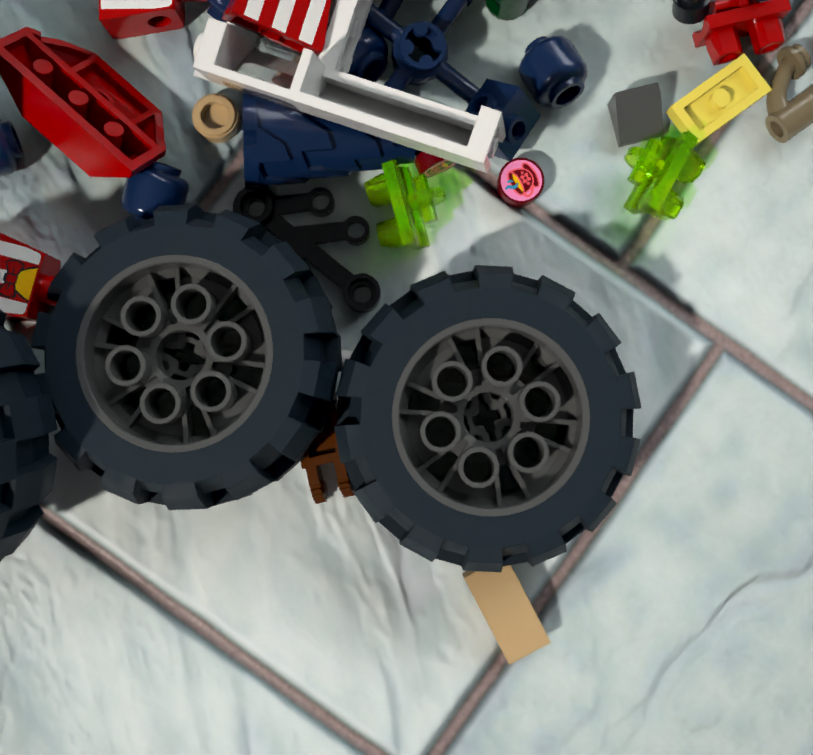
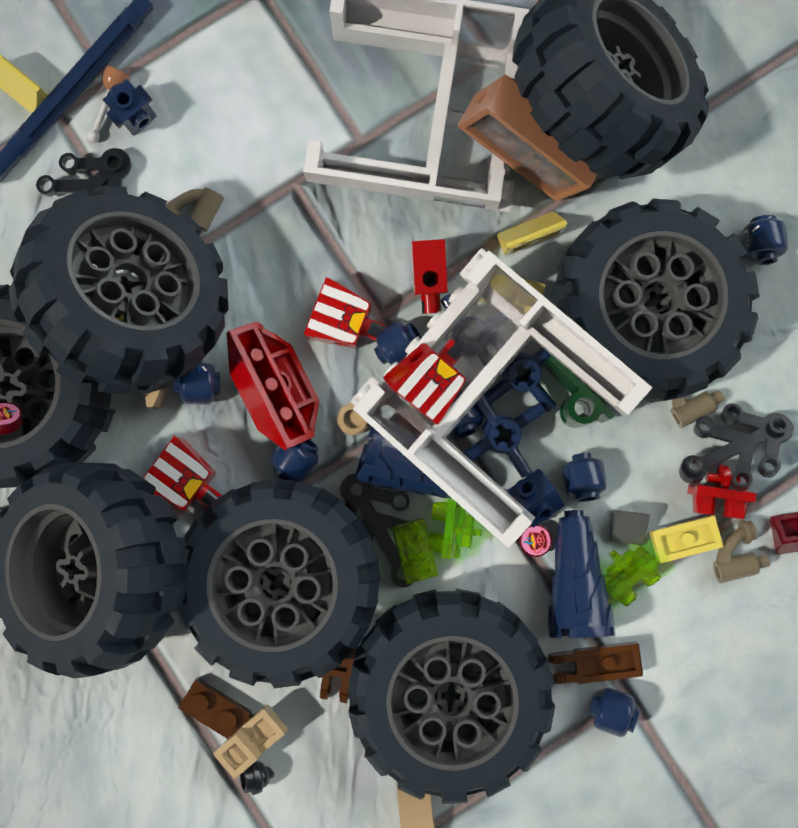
camera: 25 degrees right, 0 degrees up
none -> reddish brown hinge [178,678,254,739]
none -> tan slope [213,704,289,779]
none -> black plate [240,761,275,795]
none -> clear neon green hips [391,518,438,585]
none -> dark blue cone [548,510,616,638]
none -> reddish brown hinge [548,641,643,684]
none -> dark blue head [589,688,640,737]

